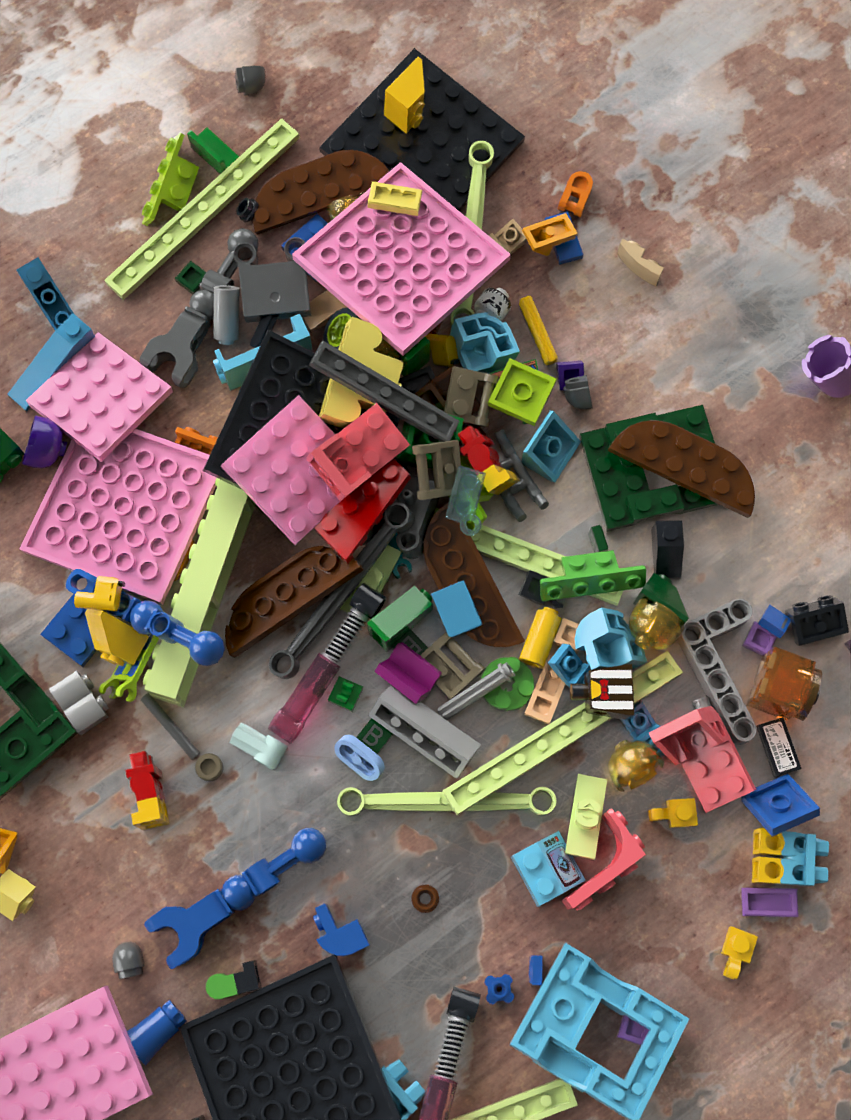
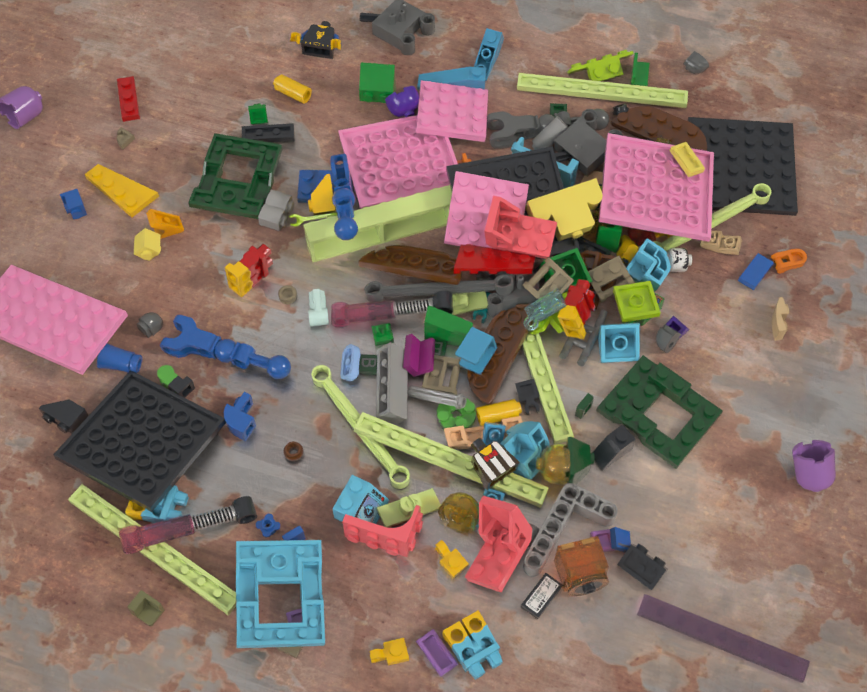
camera: 55 degrees right, 15 degrees down
yellow piece [74,576,125,611] -> none
dark grey bar [141,693,200,760] -> none
dark grey tile [309,341,460,442] -> none
yellow slope [384,57,425,133] -> none
yellow axle [519,296,558,366] -> none
light orange slope [522,213,578,256] -> none
bright green bracket [540,550,647,601] -> none
reddish brown plate [607,420,755,518] -> none
blue plate [741,774,820,837] -> none

